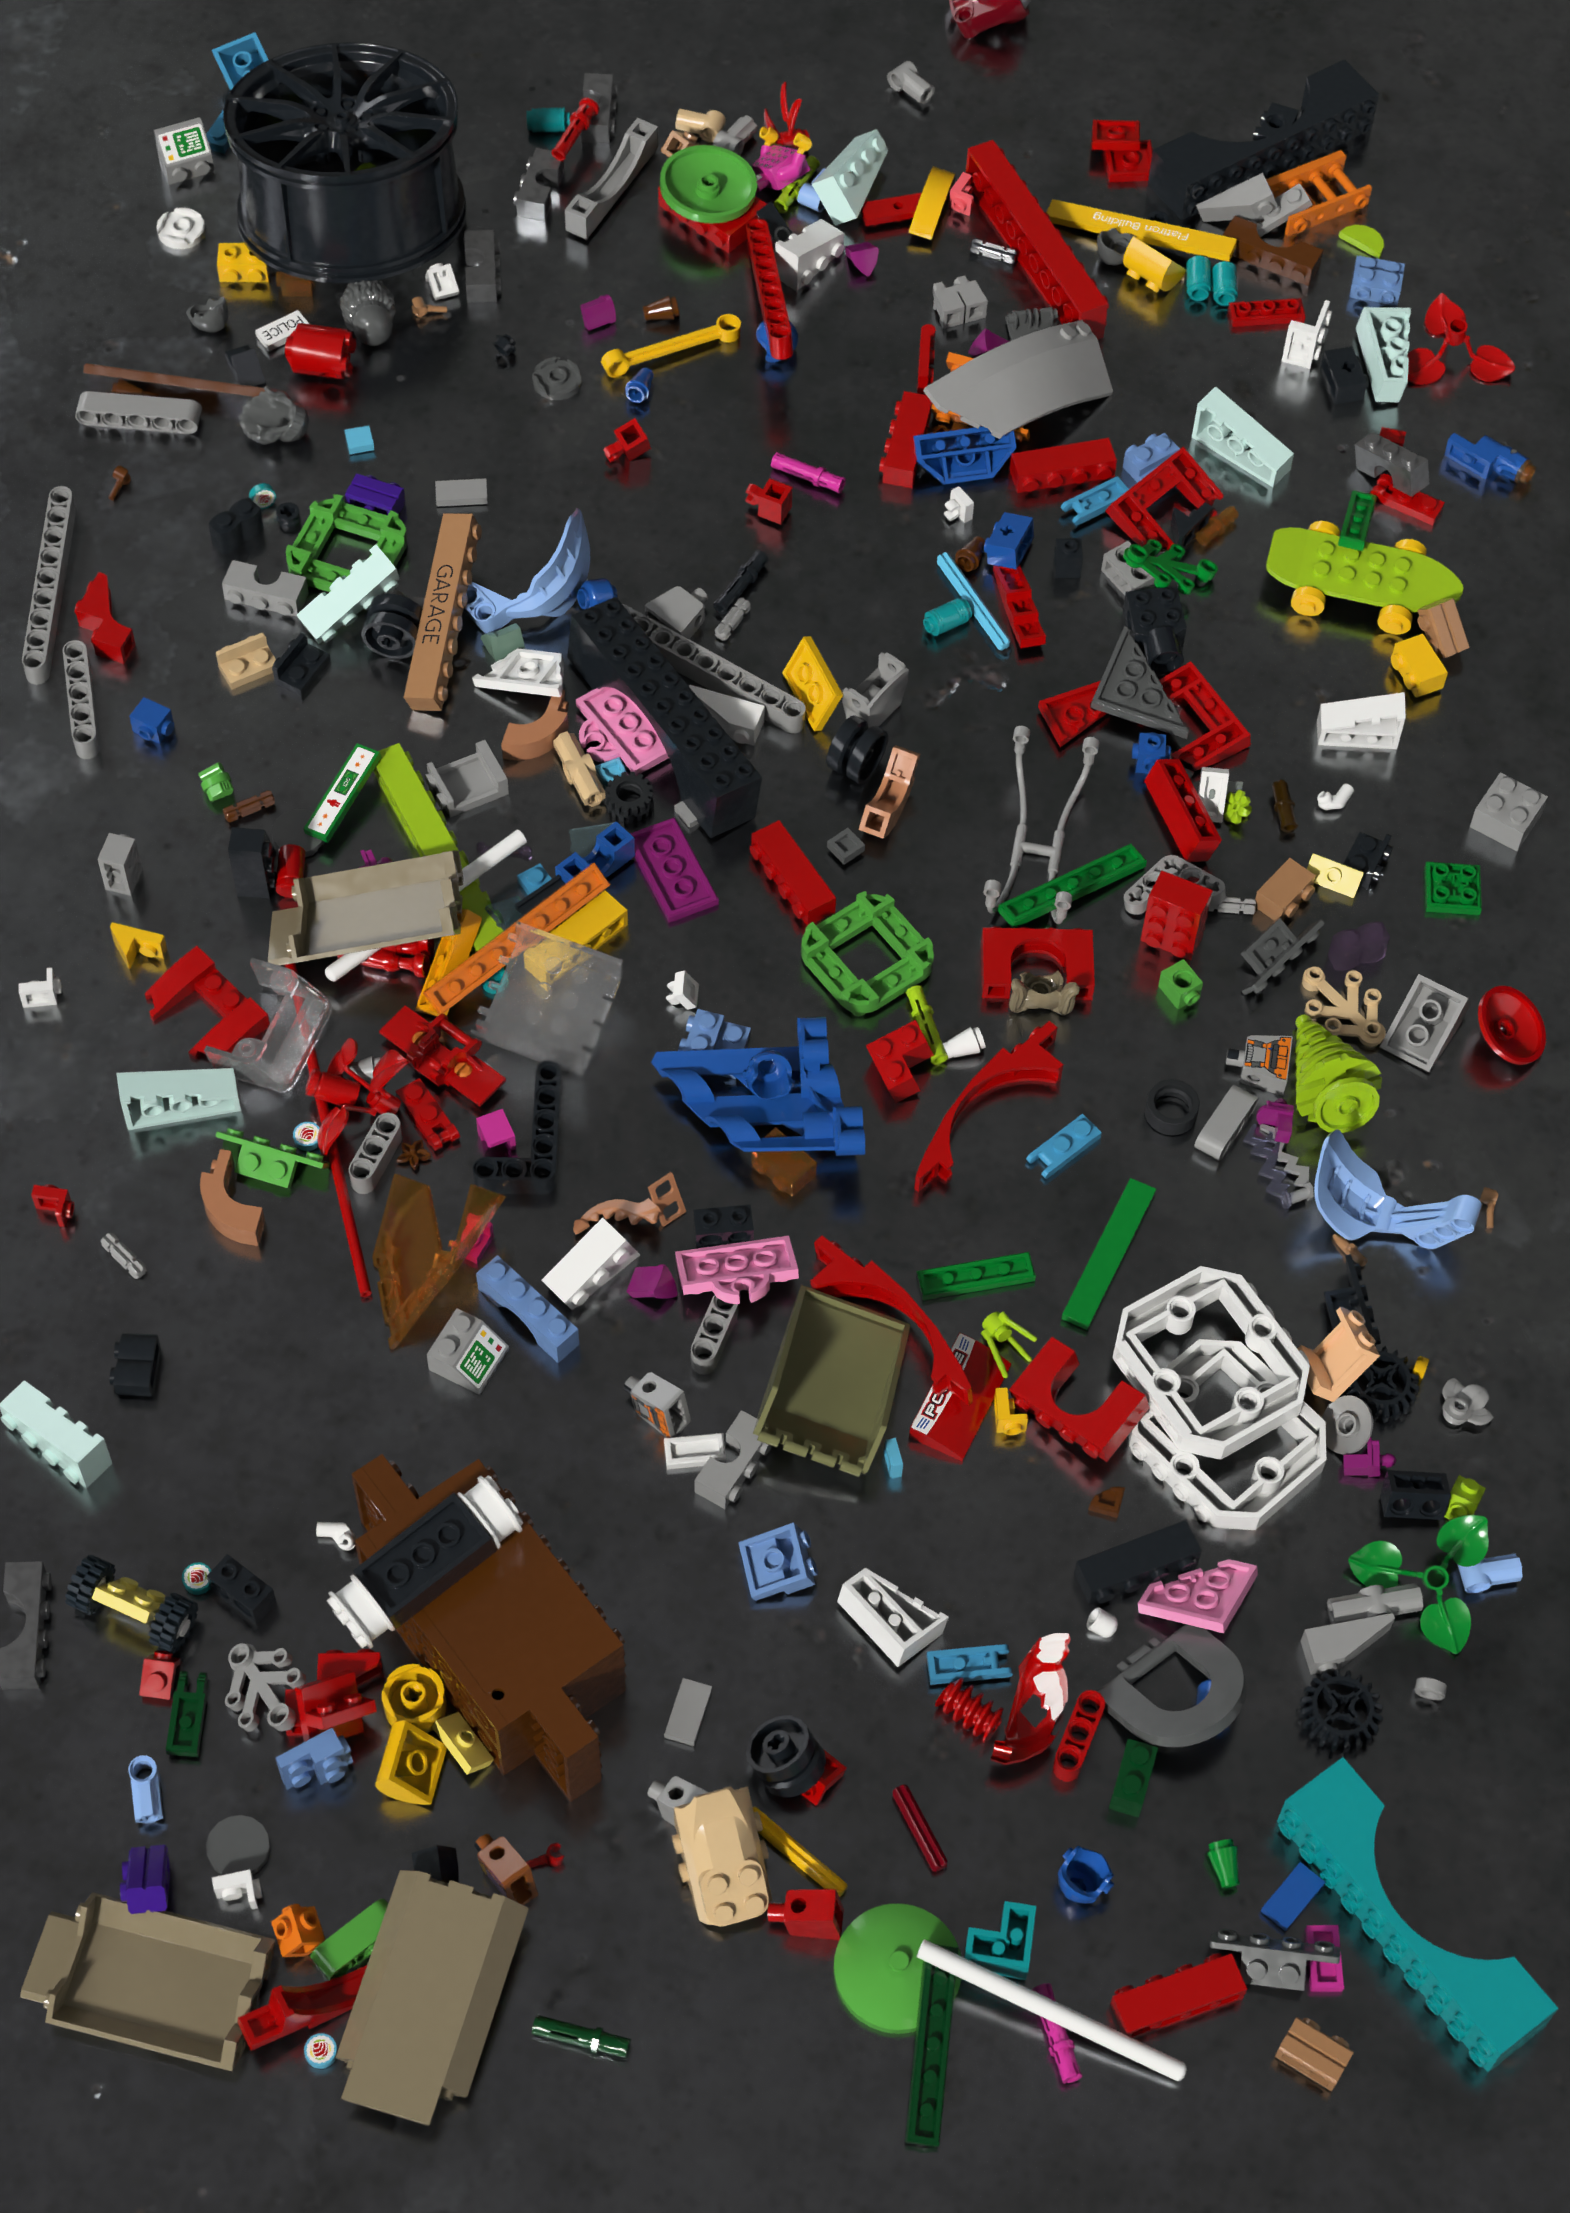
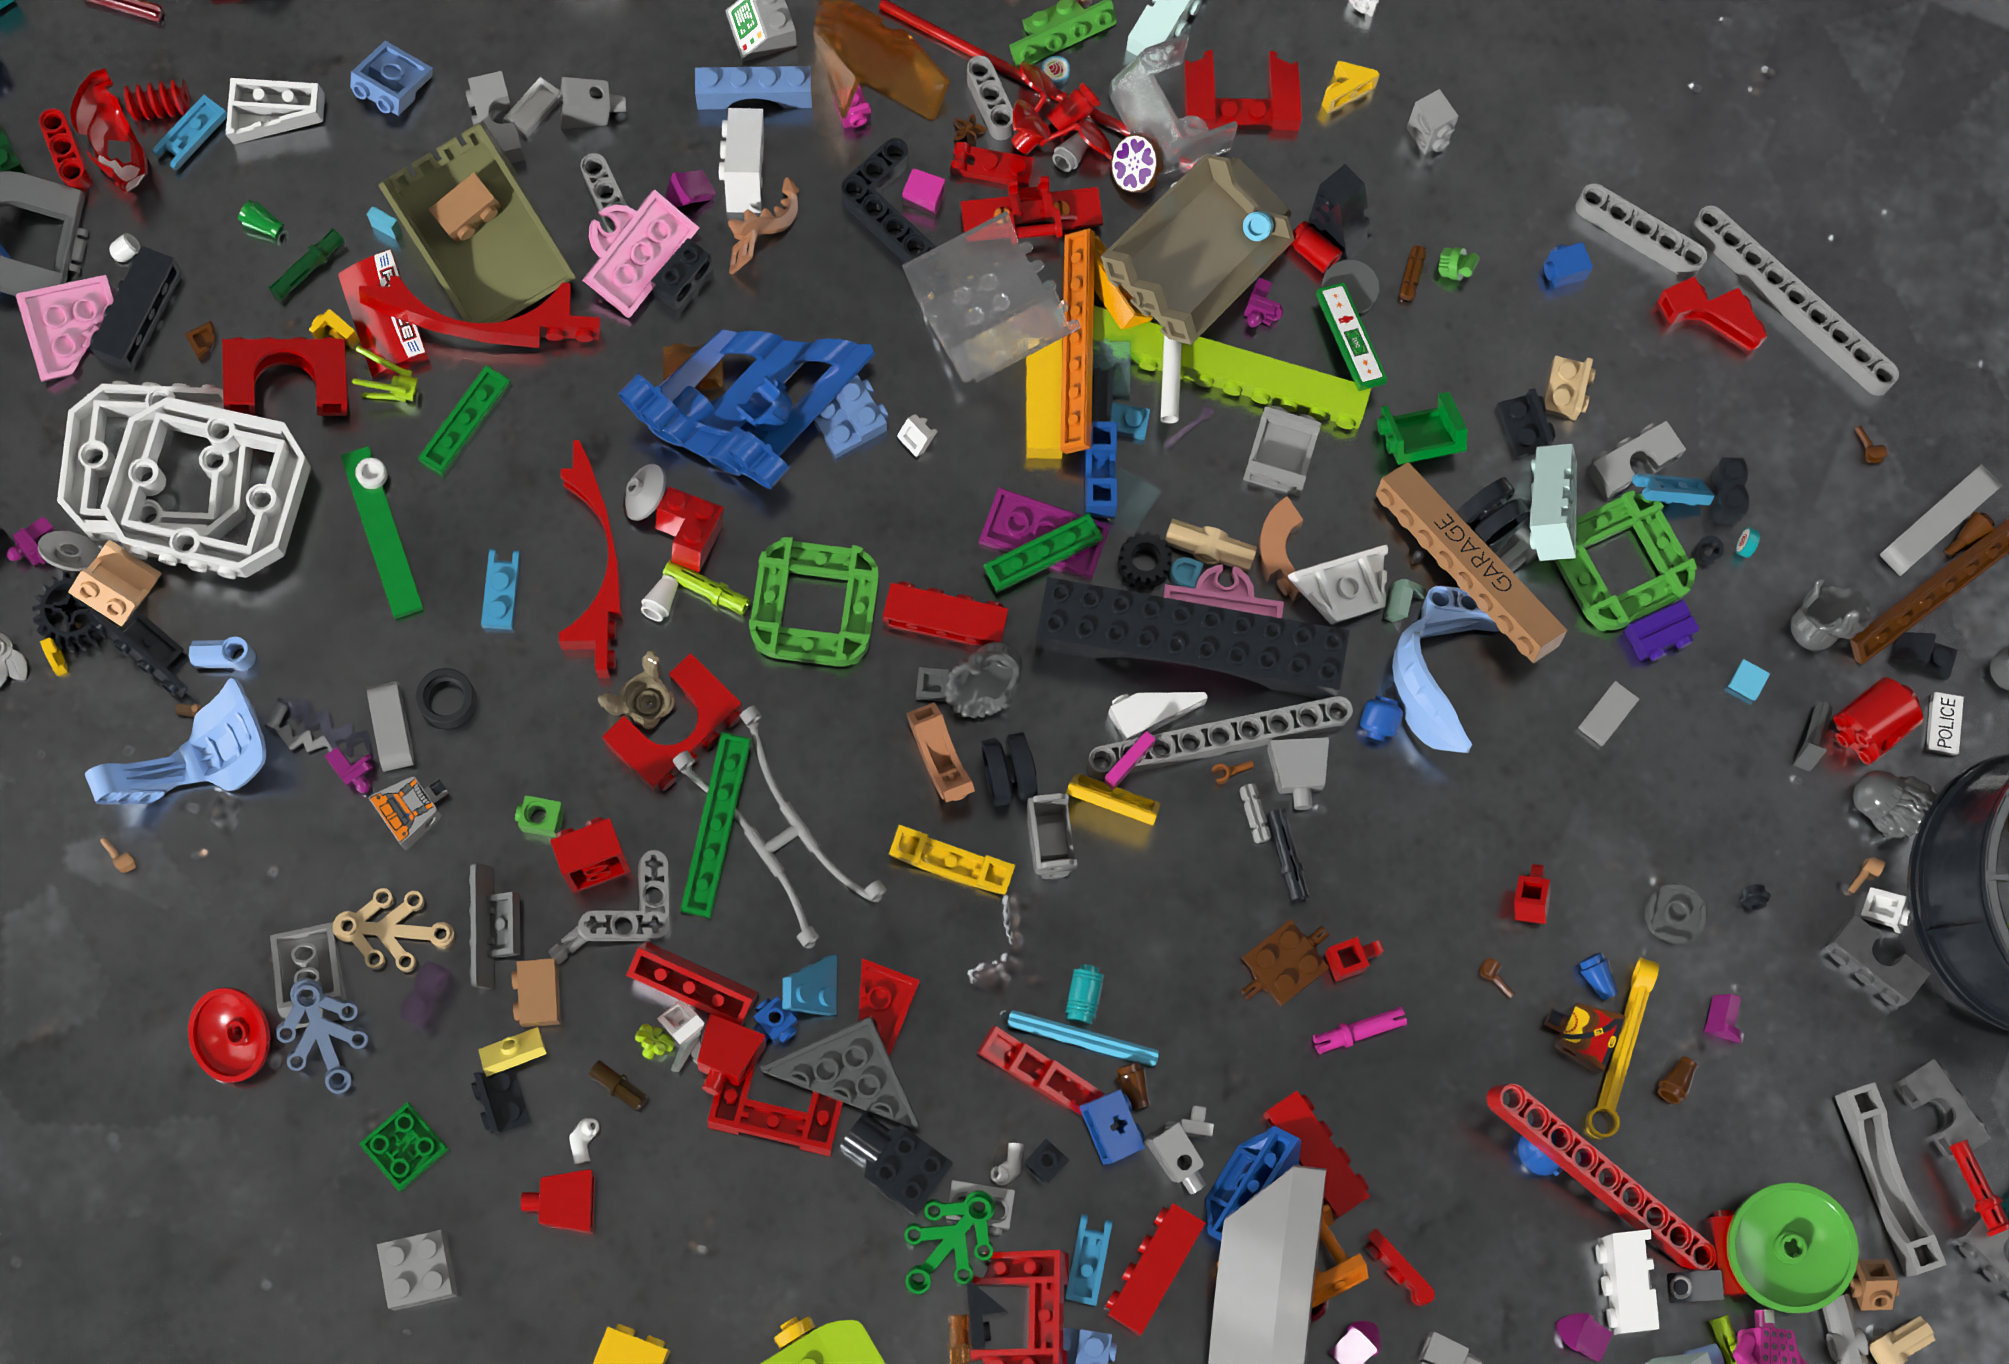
camera: 130 degrees right, 15 degrees up
lime plant [1295,1014,1382,1133] -> none
white wedge [1317,692,1406,749] -> none
none -> light blue piece [189,636,256,671]
none -> green cone [238,200,285,239]
none -> dark green pin [268,228,346,301]
none -> sand blue plant [276,978,368,1094]
none -> white tile [356,457,388,489]
none -> medium nougat brick [428,172,503,244]
none -> red torso [521,1169,595,1234]
none -> light grey dish [623,464,666,521]
none -> red torso [697,1014,766,1096]
none -> dark azure wing [782,955,837,1016]
none -> yellow slope [889,825,1015,895]
none -> dark grey hair [945,642,1023,718]
none -> green tile [983,513,1103,593]
none -> white arm [990,1143,1024,1186]
none -> dark pink tile [1104,731,1156,790]
none -> tile [1111,134,1163,193]
none -> light grey torso [1144,1121,1206,1195]
none -> dark orange hand [1212,760,1254,784]
none -> reddish brown plate [1241,919,1329,1006]
none -> medium azure tile [1243,211,1274,241]
none -> green panel [1377,392,1468,465]
none -> reddish brown hand [1480,958,1515,998]
none -> torso [1544,1003,1626,1074]
none -> dark azure hinge [1632,473,1715,506]
none -> dark grey piece [1793,701,1833,772]

